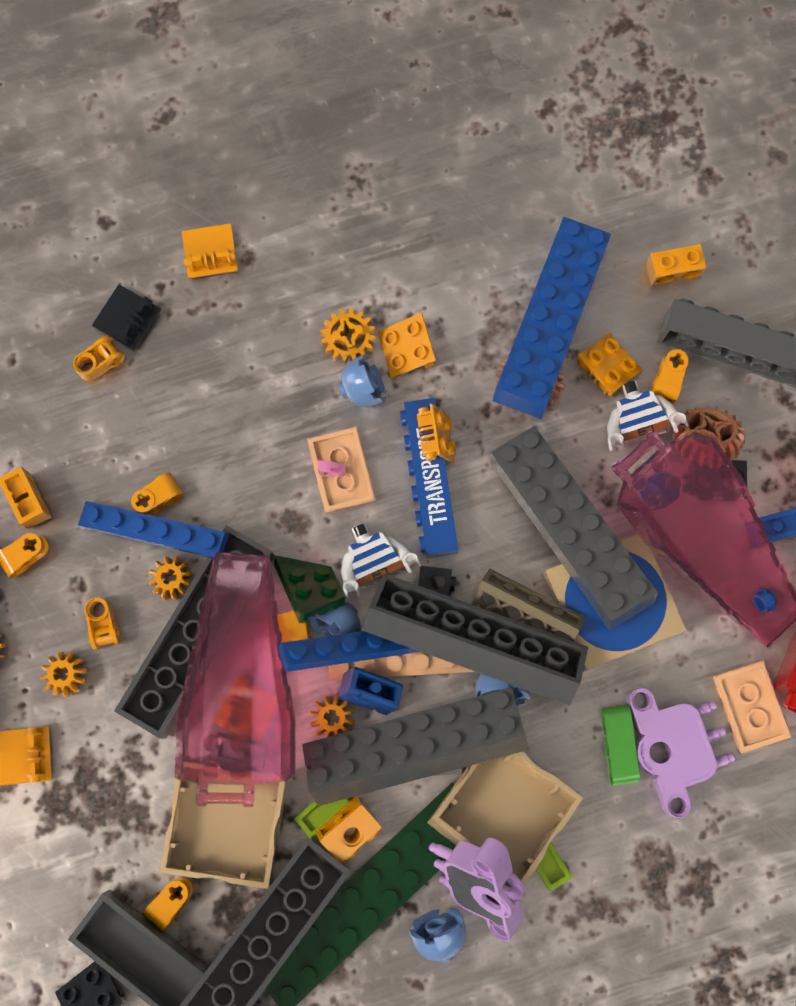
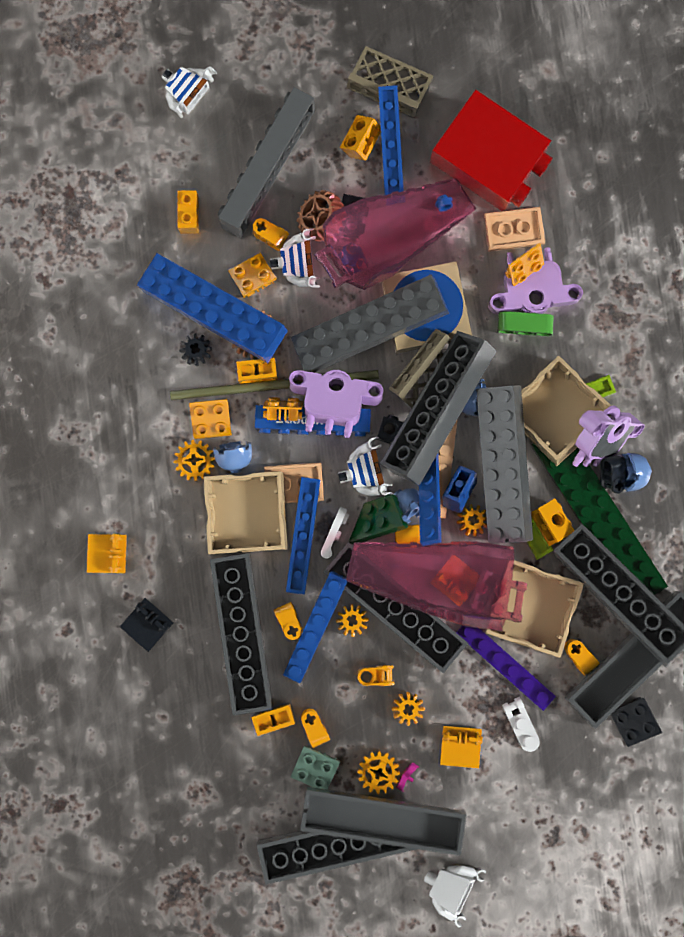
camera: 85 degrees left, 5 degrees up
light orange piece [73,335,125,382] -> none
bright pink tile [318,460,346,477] -> none
none -> olive piece [170,370,379,400]
none -> black gear [179,333,212,366]
none -> tan tile [204,471,288,555]
none -> dark grey brick [210,553,273,716]
none -> light orange brick [236,358,278,384]
none -> blue plate [286,477,320,595]
none -> lavender piece [289,370,383,438]
none -> white plate [321,507,349,559]
none -> dark purple plate [456,619,556,711]
none -> white plate [502,697,540,752]
none -> light orange hinge [505,243,544,286]
none -> black piece [600,454,627,494]

